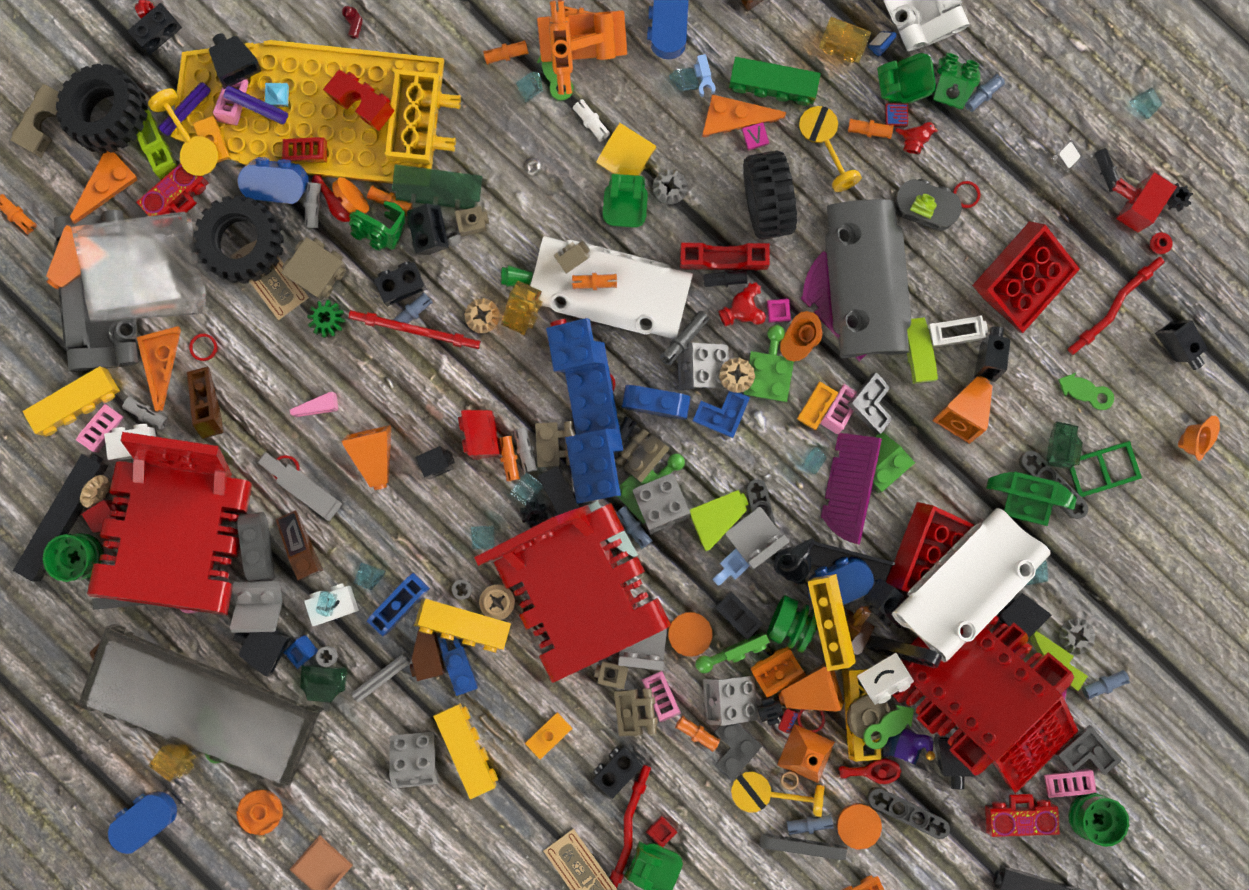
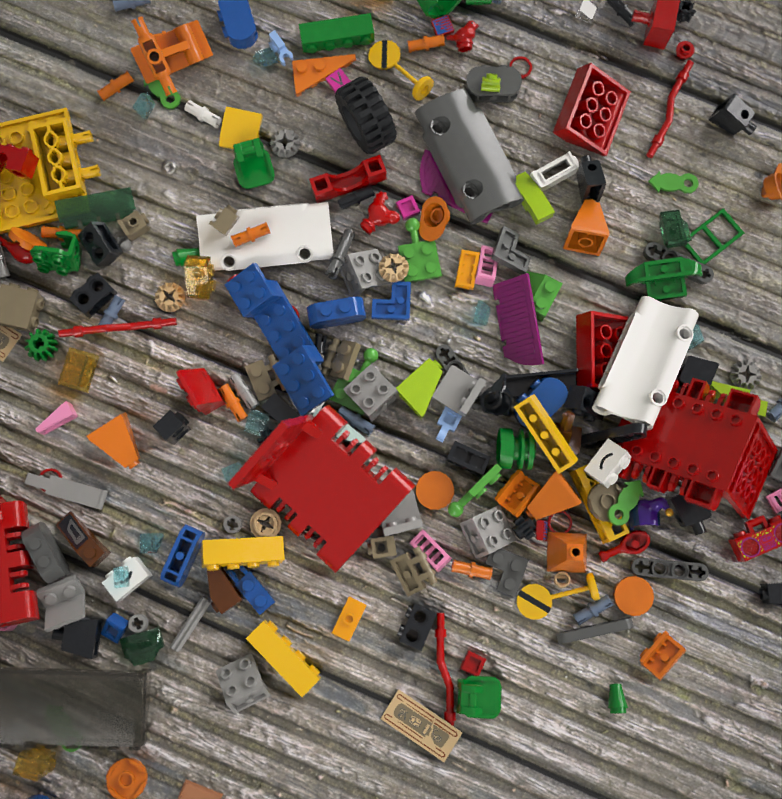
camera: 20 degrees left, 5 degrees down
none -> clear yellow brick [58,347,100,393]

